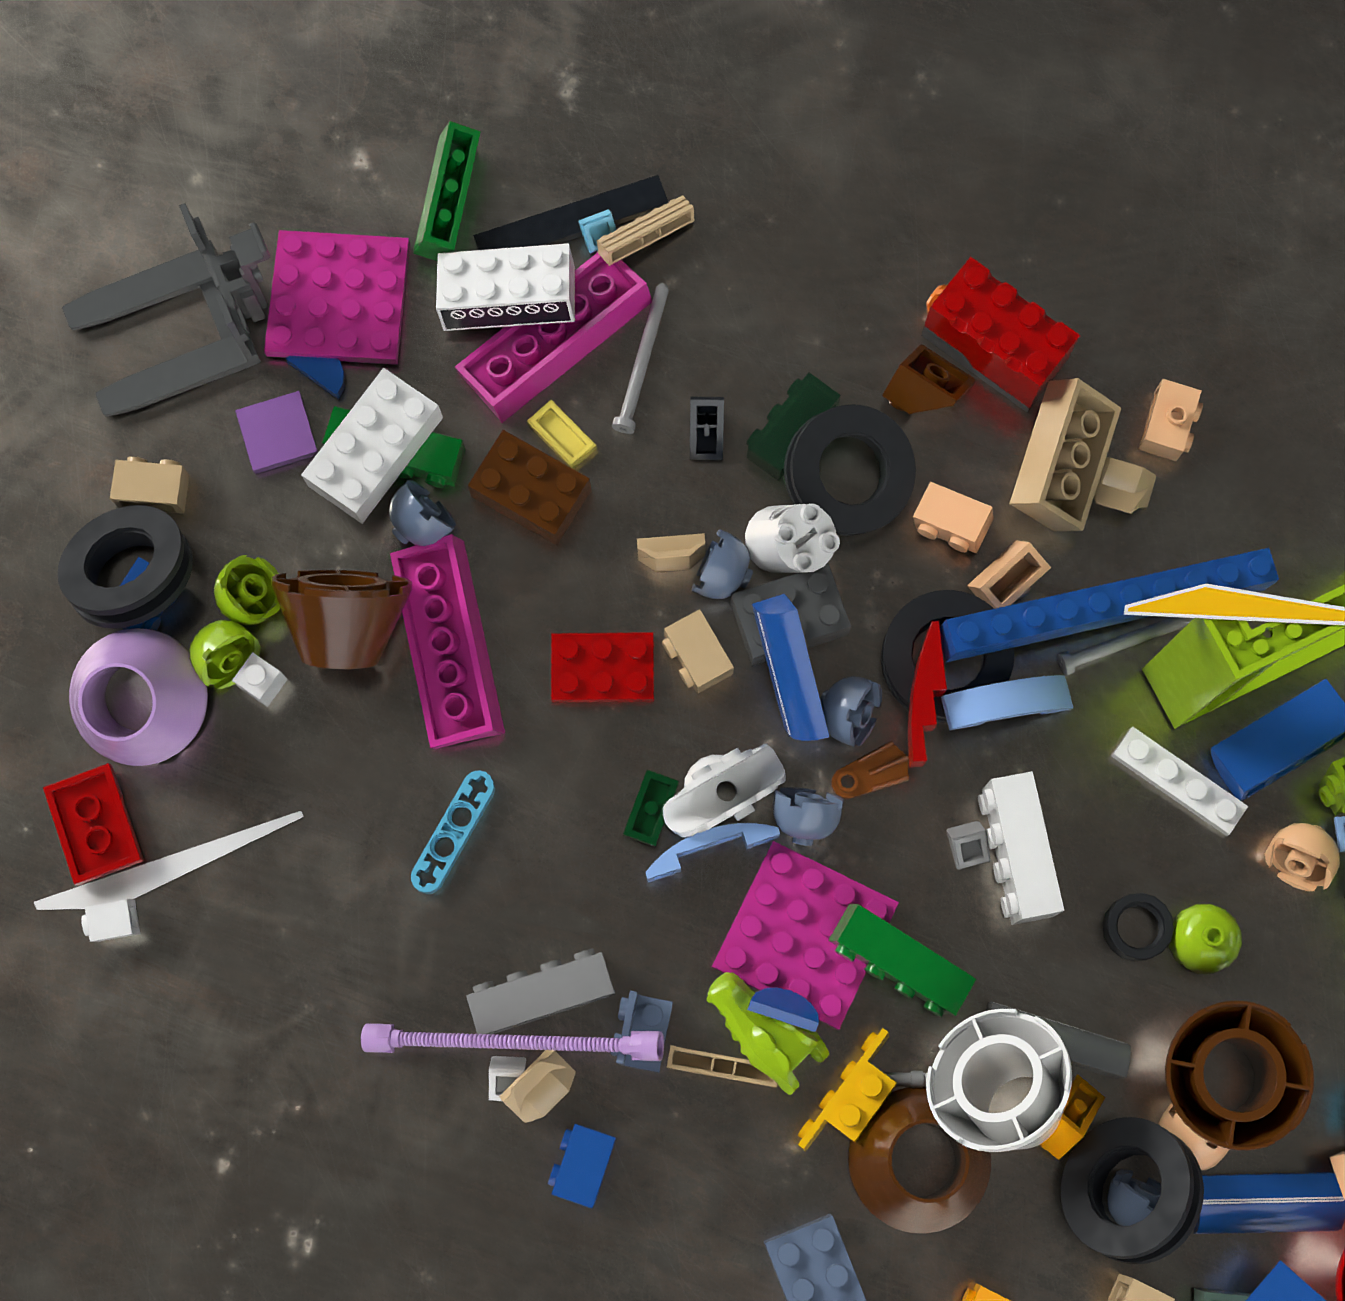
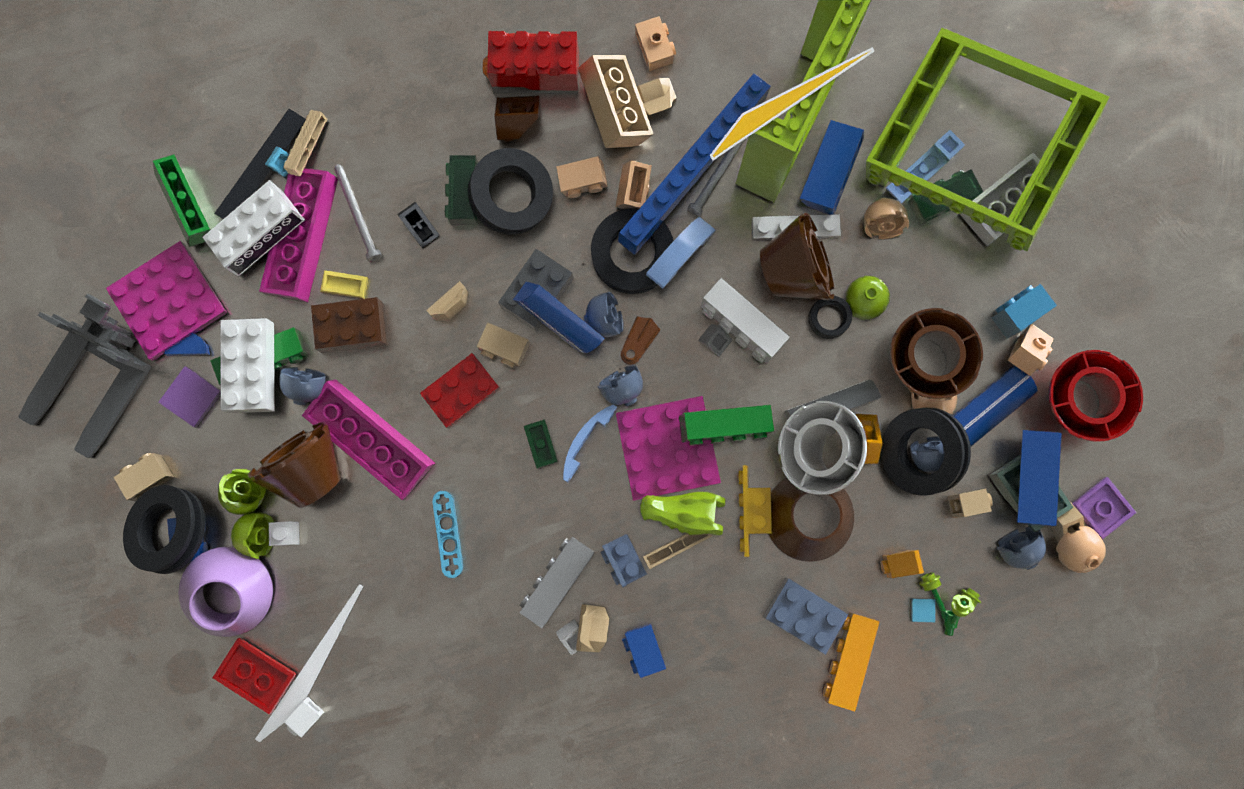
camera: 35 degrees left, 5 degrees up
lavender hose [361,1023,664,1061] -> none
white piece [662,744,786,837] -> none
sand blue cylinder [692,529,753,599] -> none
white cylinder [745,504,840,573] -> none
blue tile [747,987,819,1032] -> none
light grey piece [884,1071,927,1089] -> none
red slope [908,621,947,768] -> none
none -> reddish brown cone [760,213,835,300]

